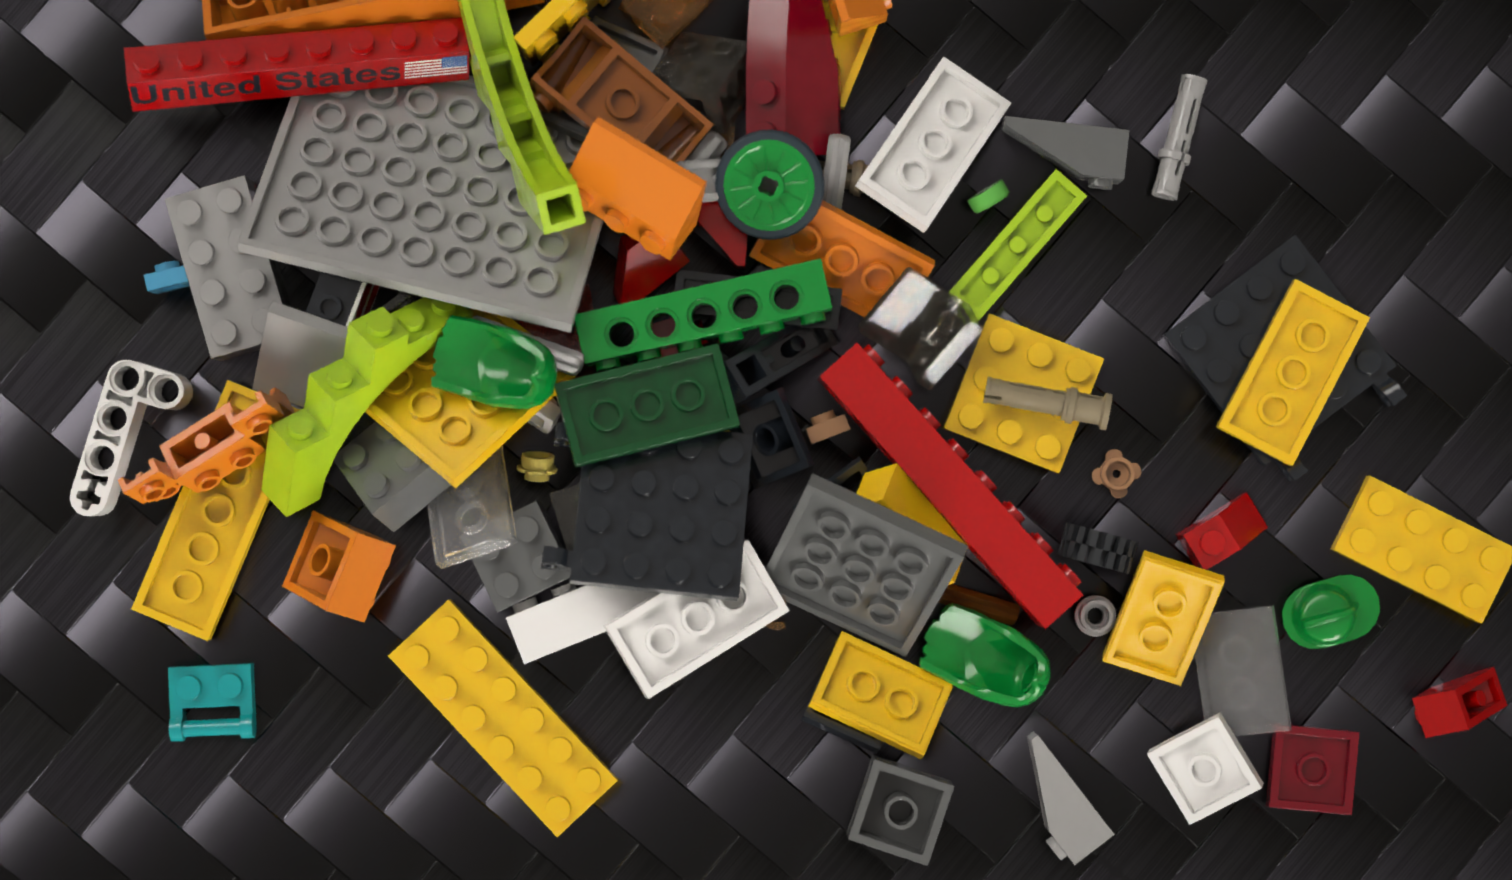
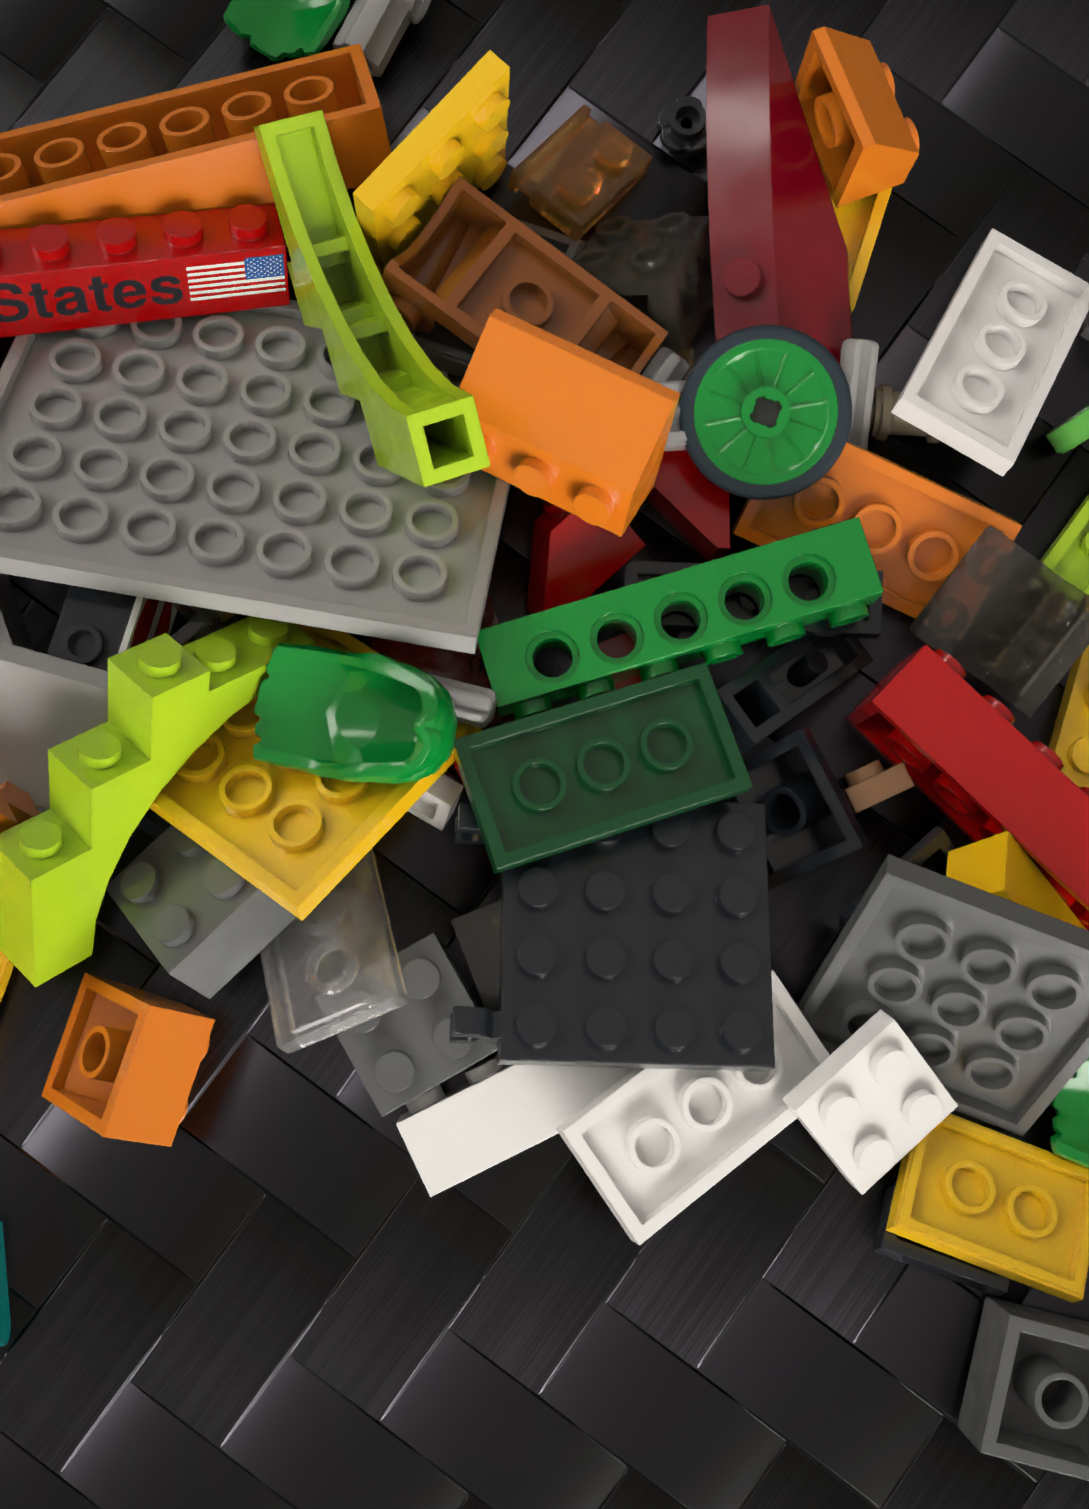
camera: 15 degrees left, 5 degrees down
yellow plate [388,599,618,837] -> none
light yellow plate [517,451,558,482] -> none
none -> white plate [782,1009,958,1195]

